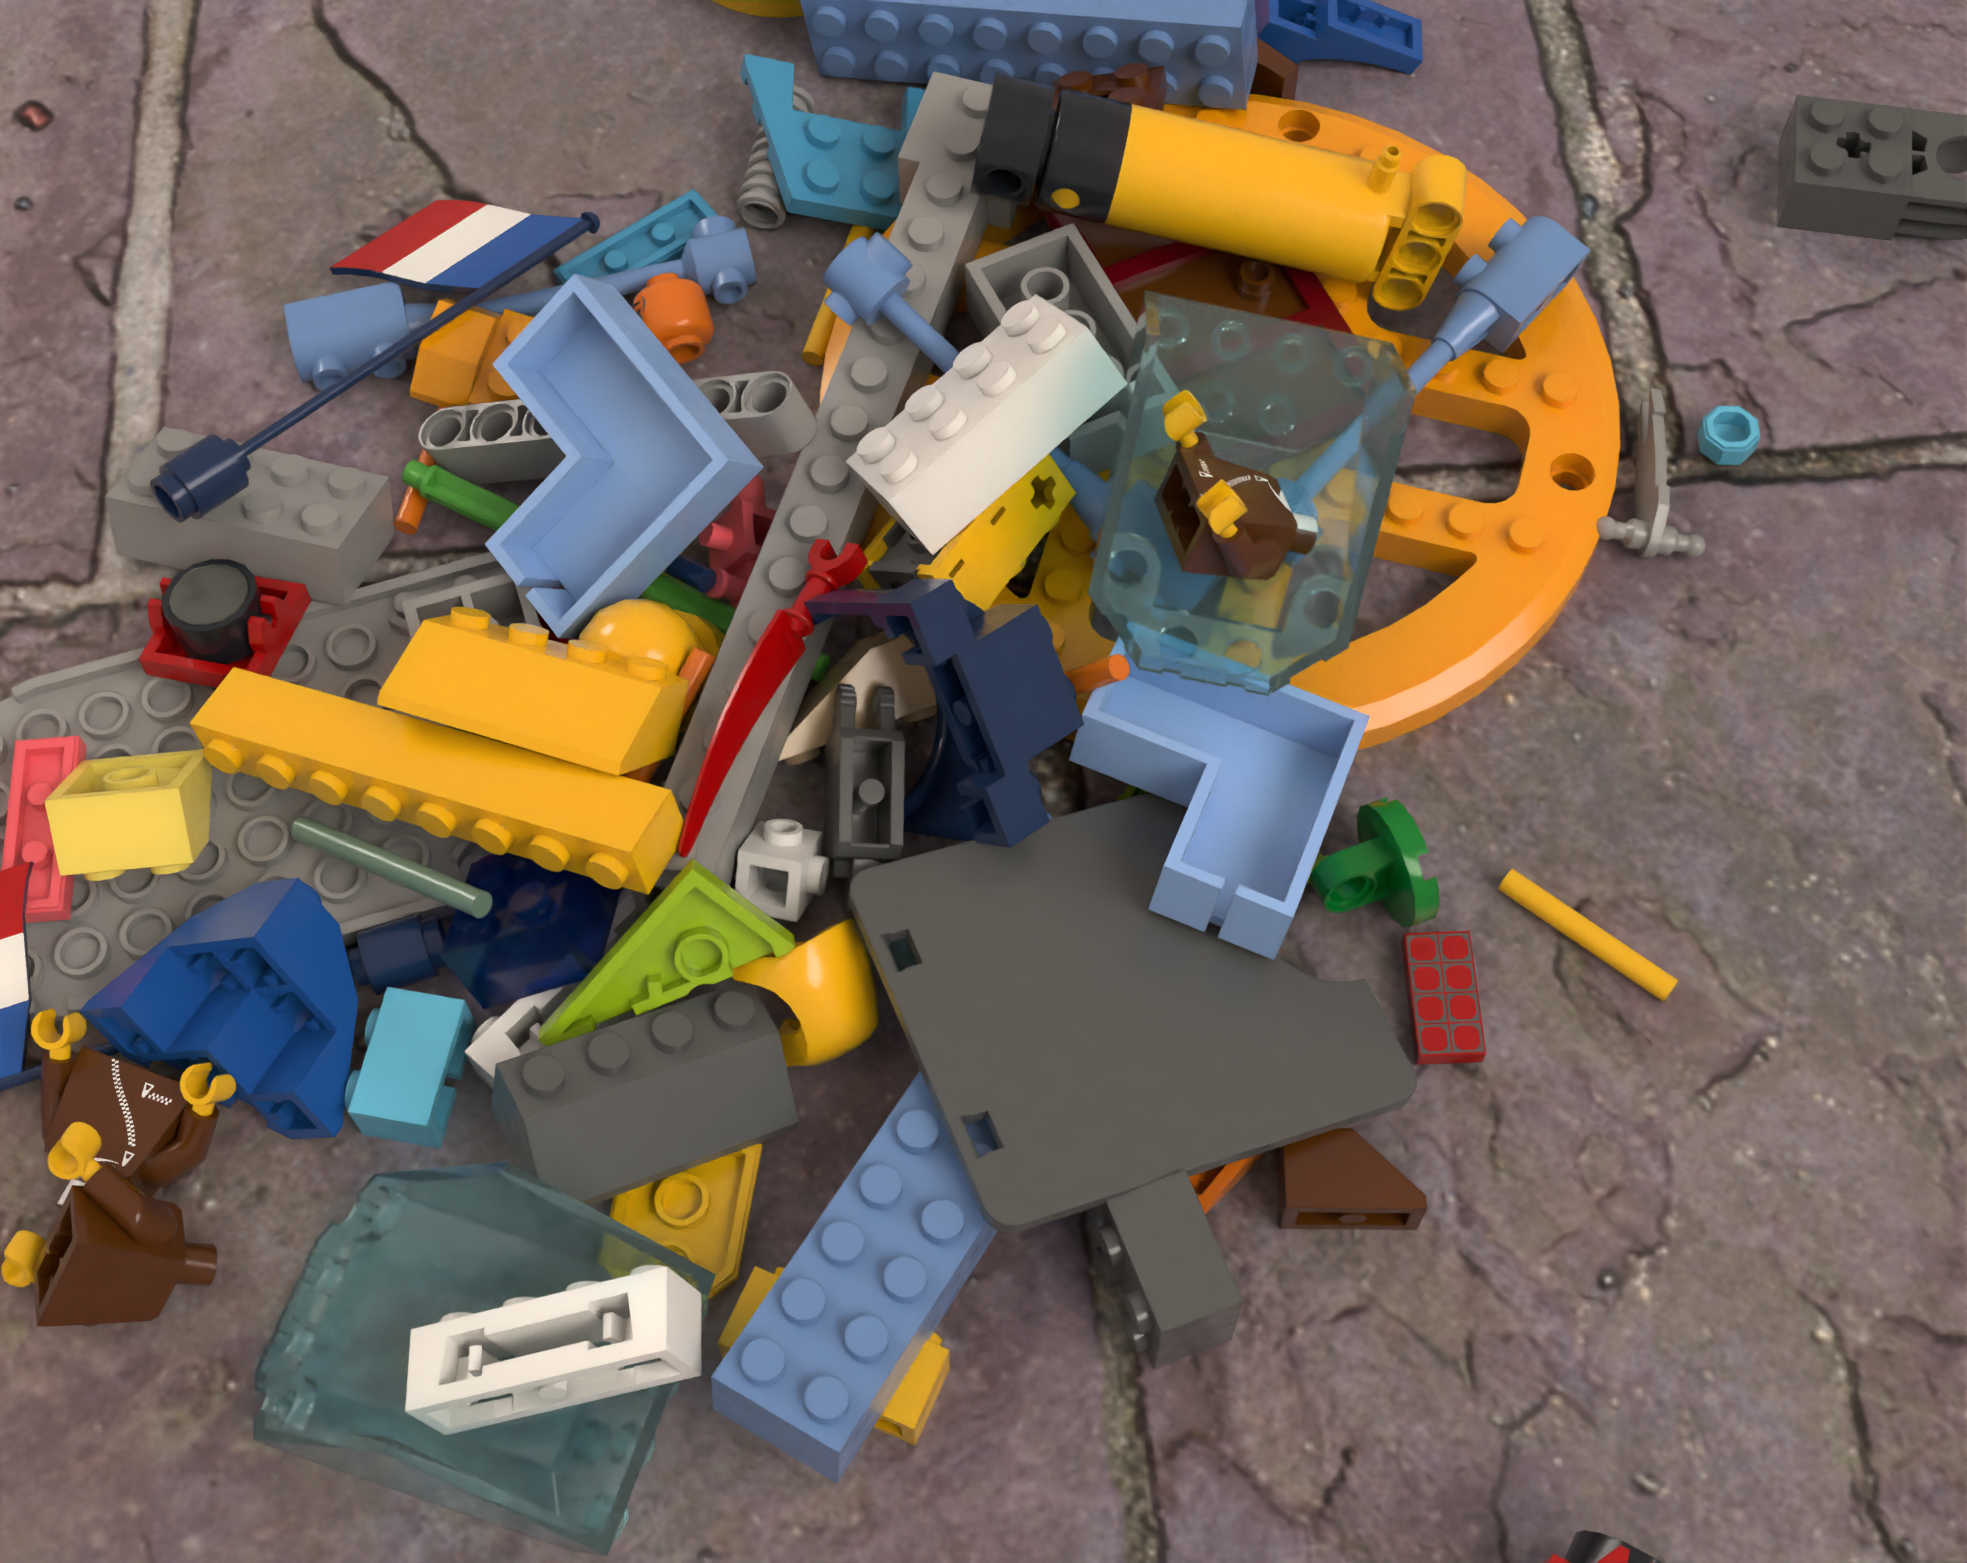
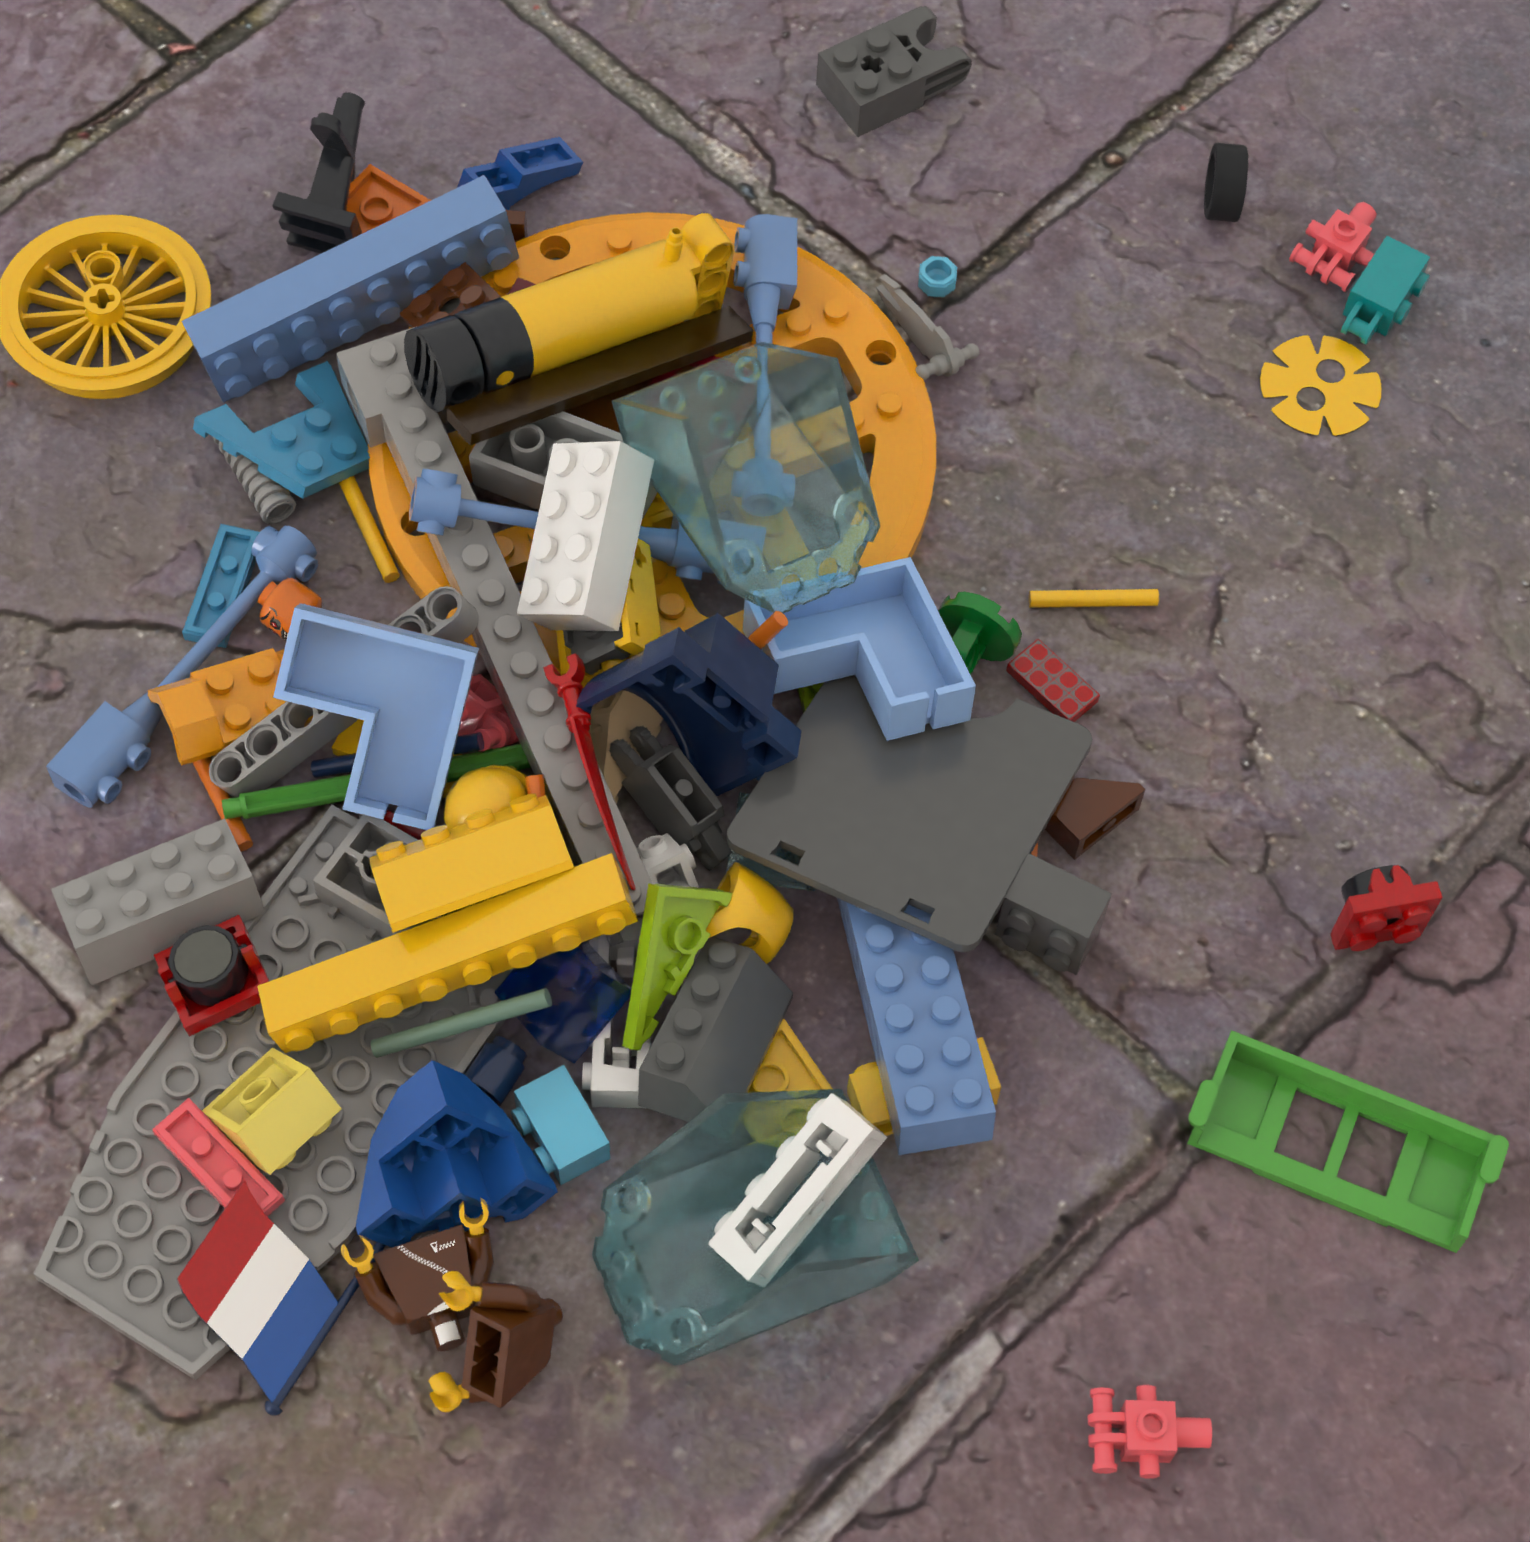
camera: 45 degrees left, 0 degrees up
flag [150,200,600,523] -> none
reddish brown torso [1154,390,1318,580] -> none
none -> dark brown tile [447,306,754,446]

